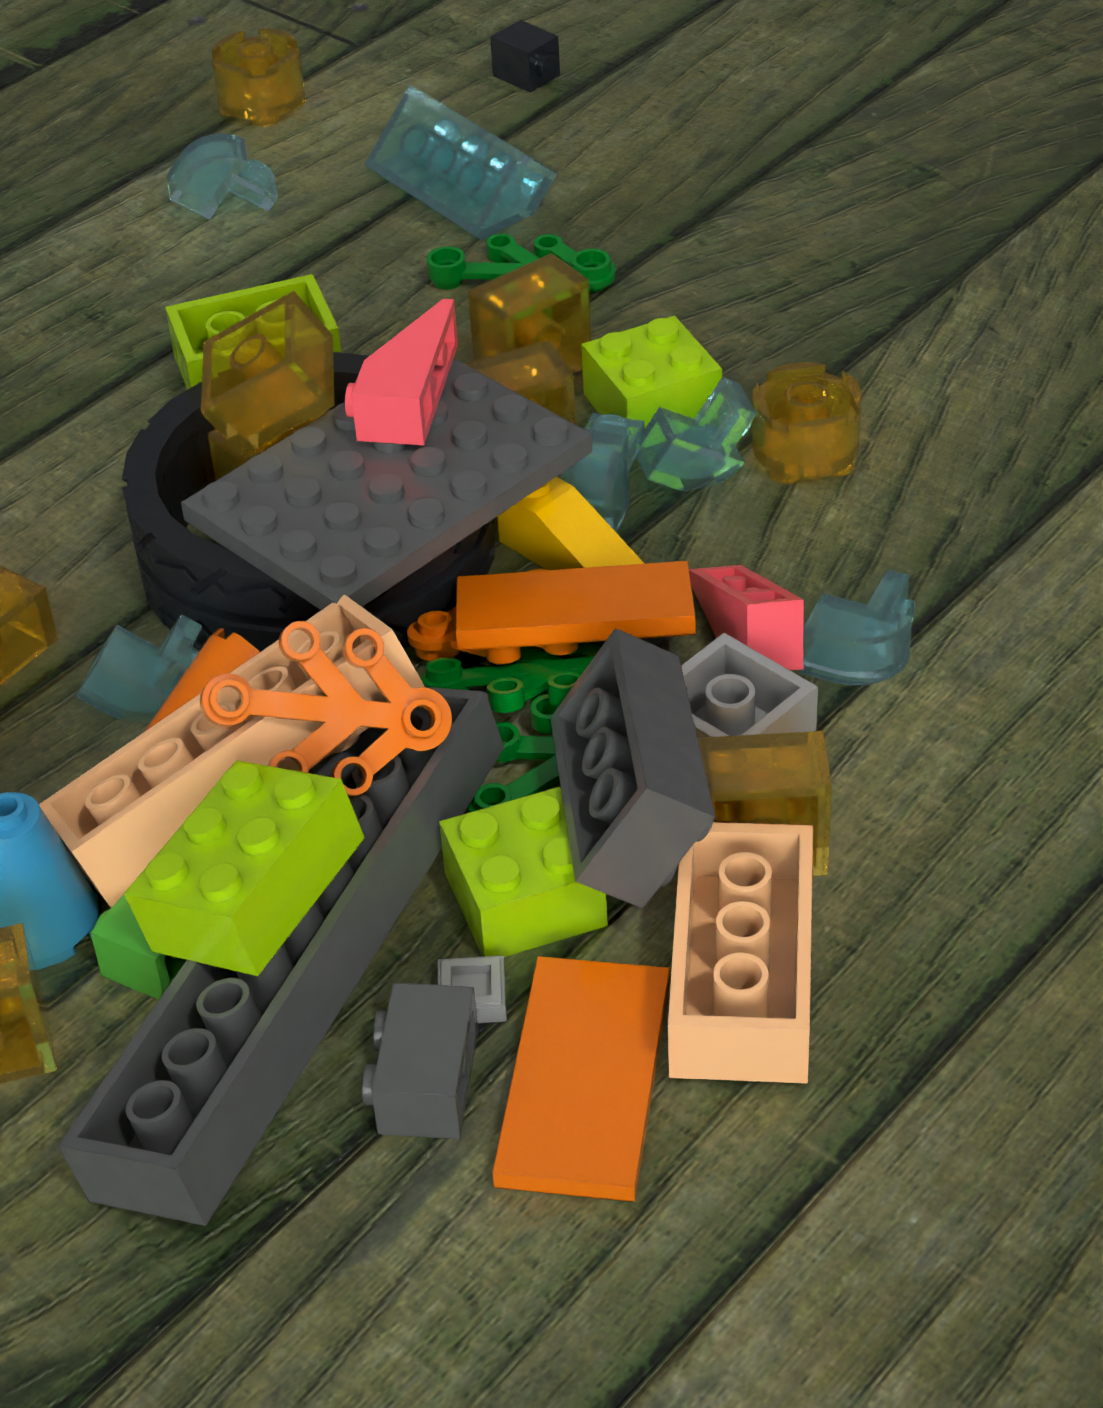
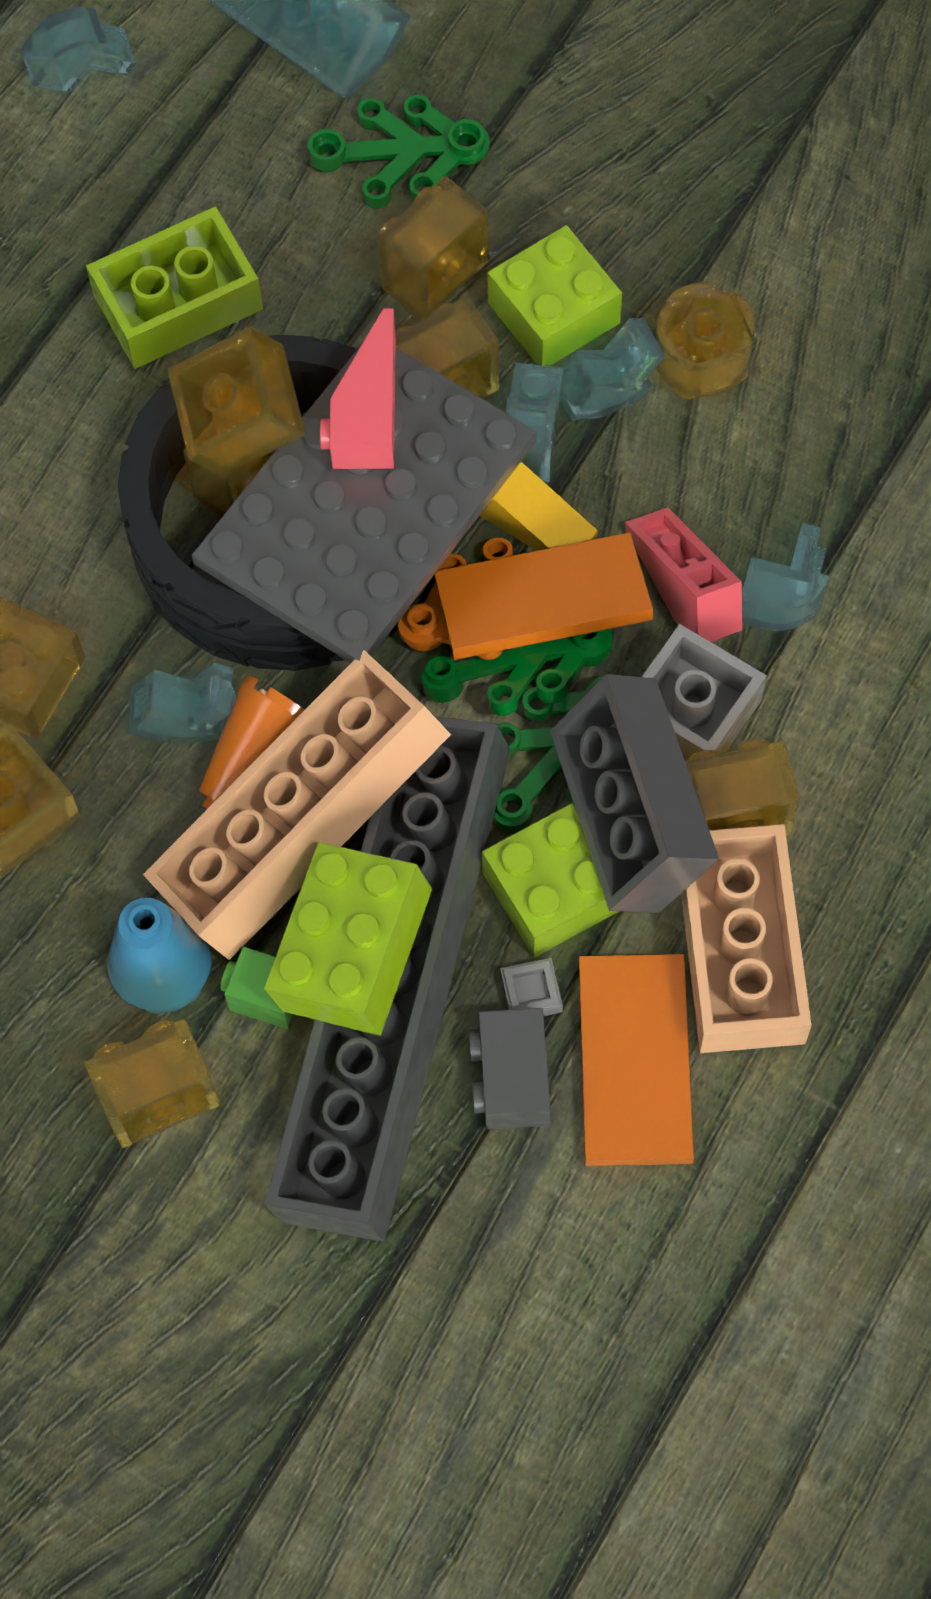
camera: 10 degrees left, 25 degrees up
orange plant [200,621,452,796] -> none

